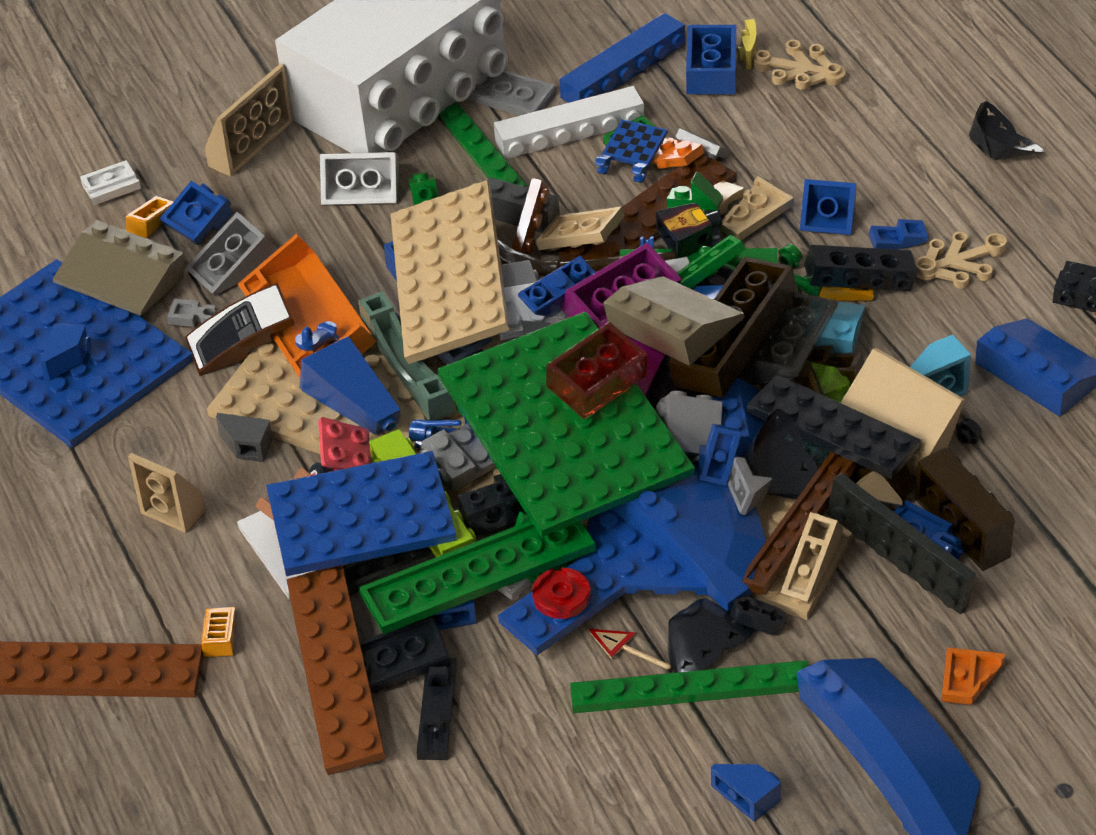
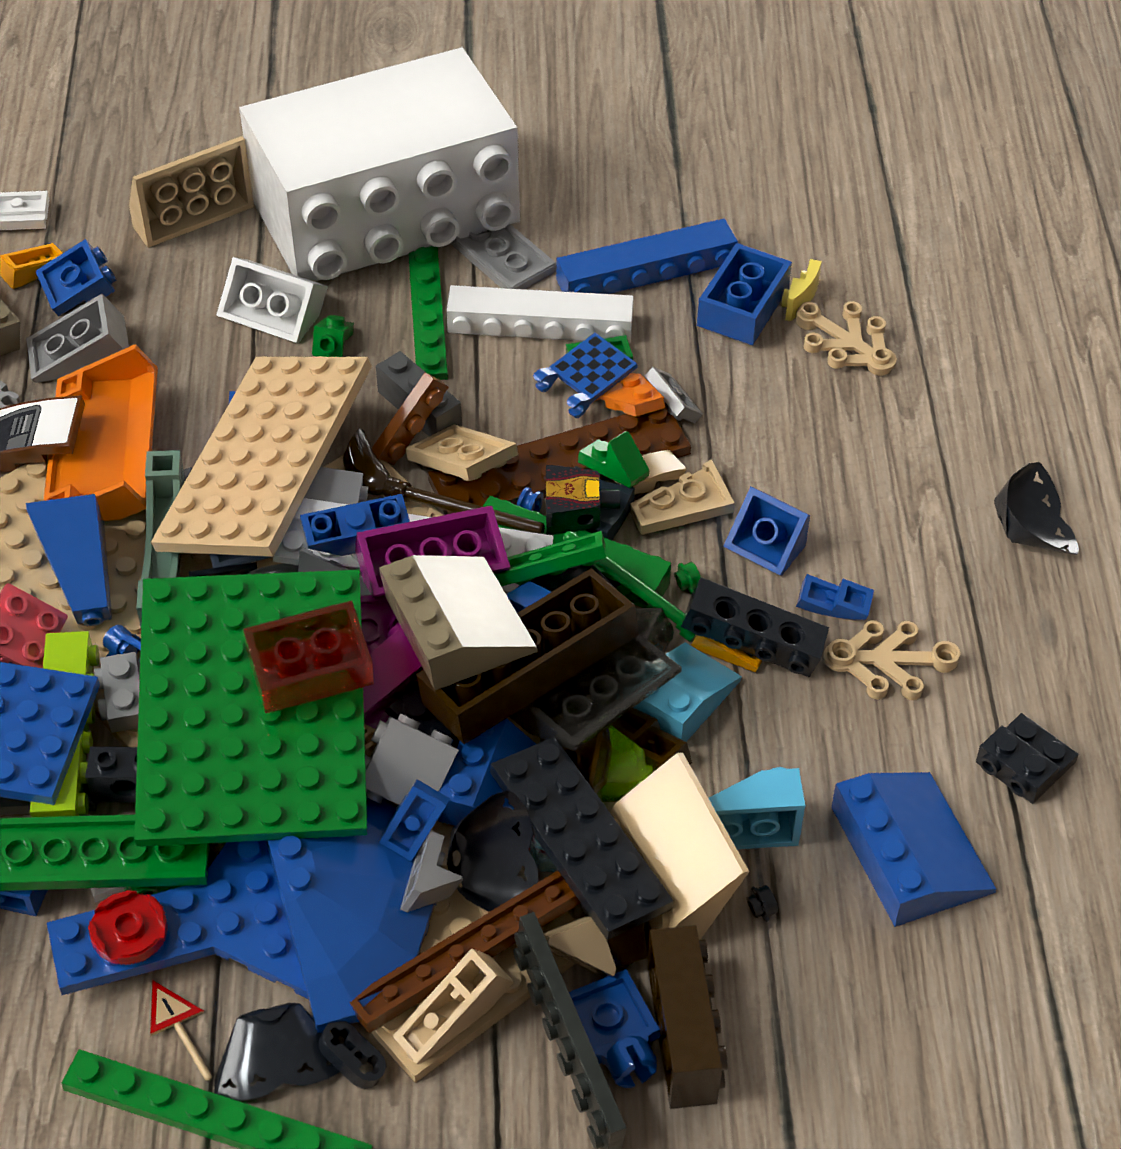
camera: 20 degrees right, 5 degrees up
blue piece [295,321,339,351] -> none

